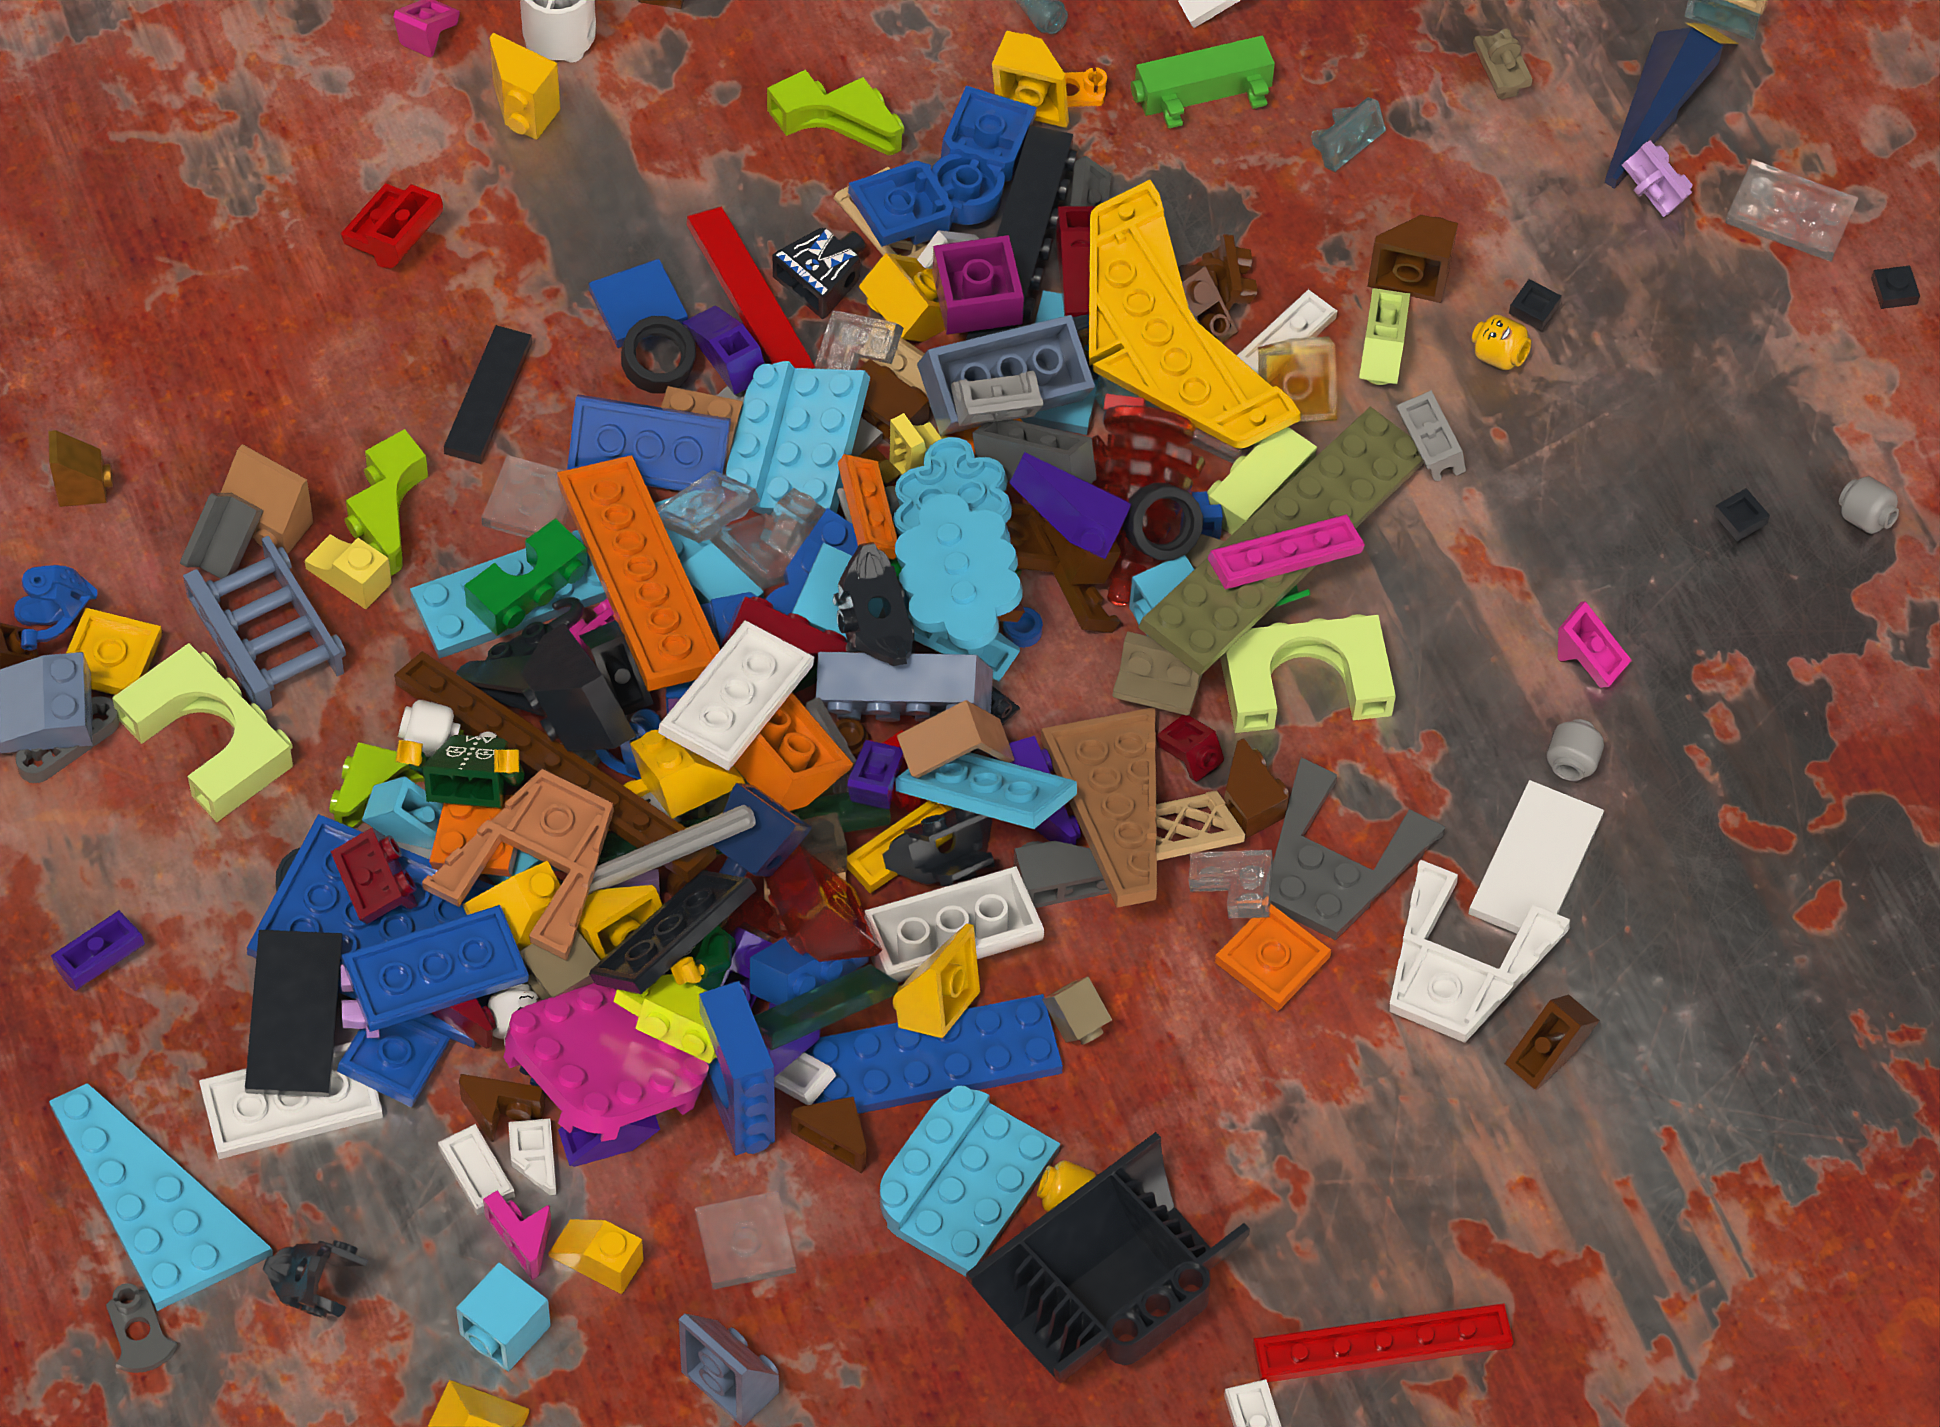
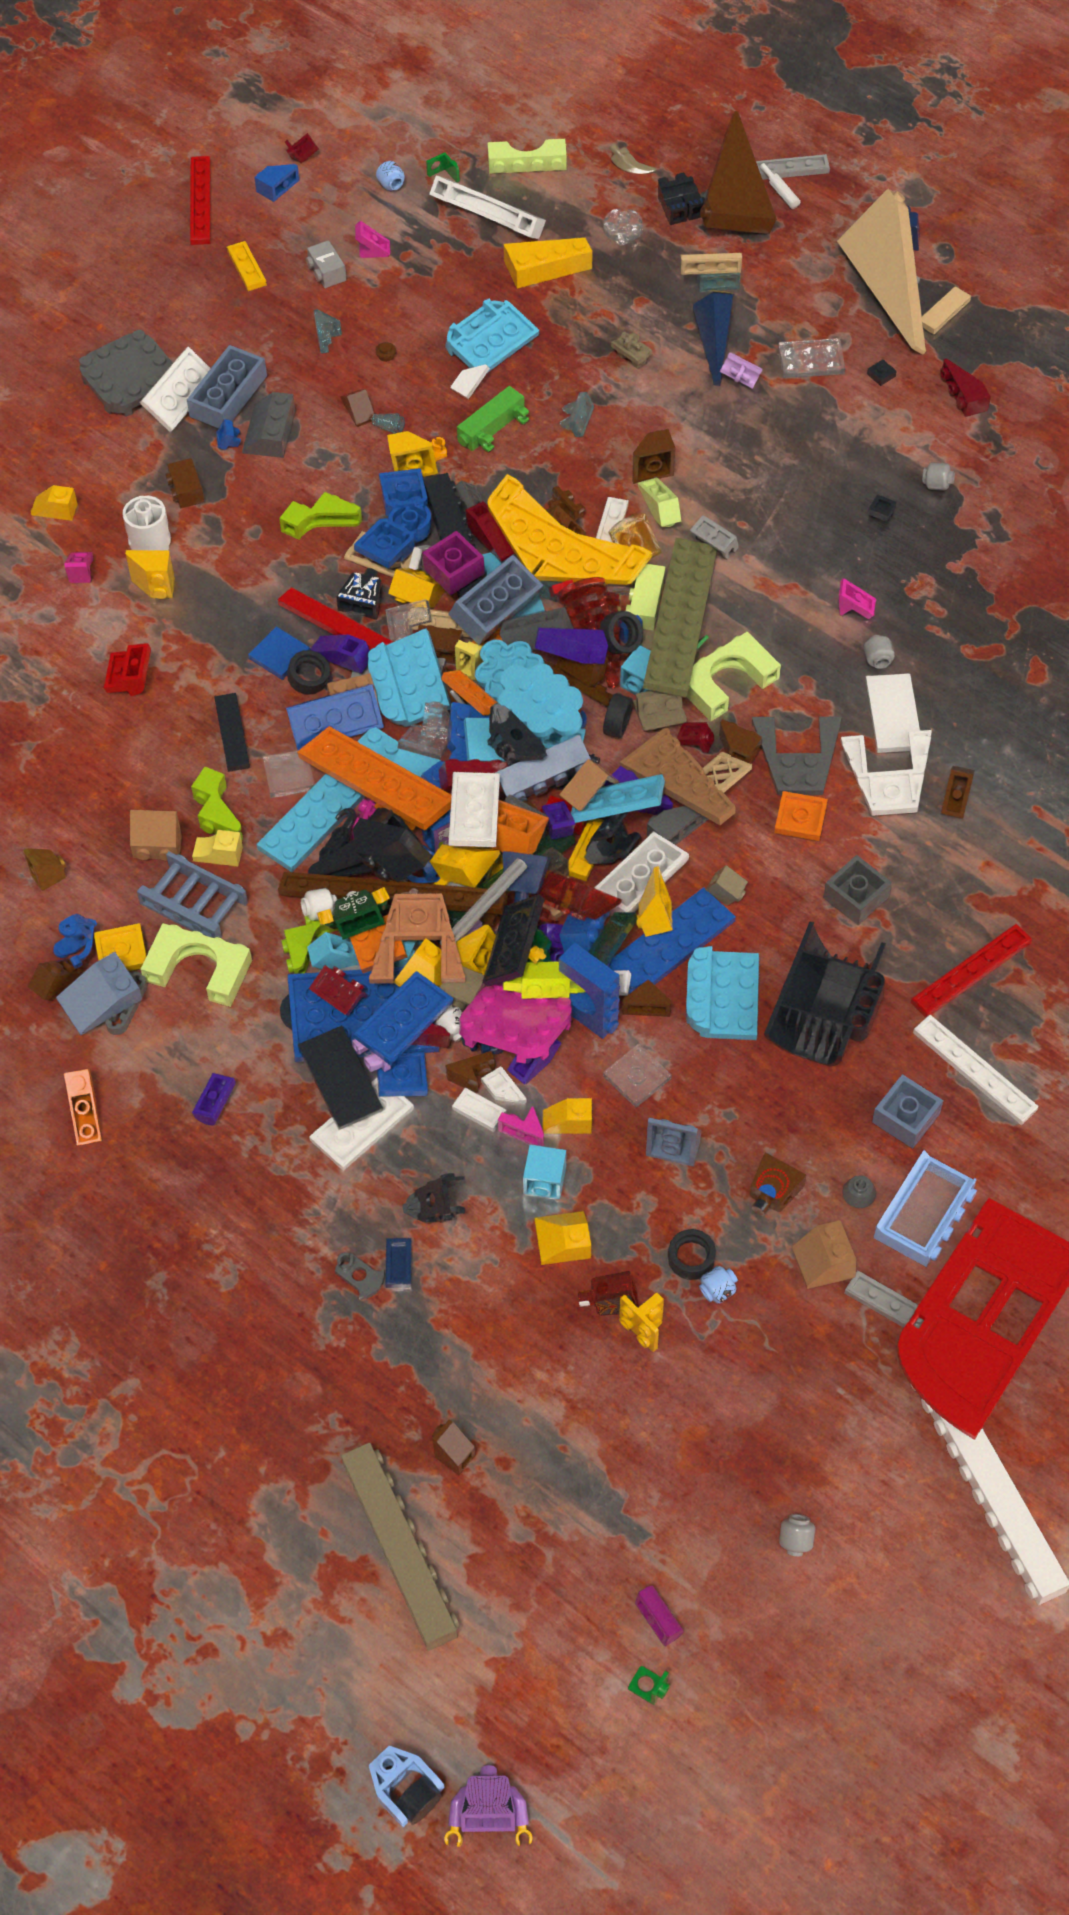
camera: 25 degrees left, 0 degrees up
medium azure wing [49,1083,273,1311] -> none
dark grey panel [180,493,264,579] -> none
green arch [464,518,588,636] -> none
clear plate [656,470,760,543] -> none
light grey hinge [951,371,1043,426] -> none
yellow head [1037,1160,1097,1212] -> none
clear plate [1188,850,1273,918] -> none
dark pink tile [1207,514,1365,589] -> none
yellow head [1472,315,1531,370] -> none
black plate [1509,279,1562,330] -> none
none -> dark blue tile [385,1238,412,1288]
none -> black tyre [603,694,633,738]
none -> dark grey brick [823,855,892,925]

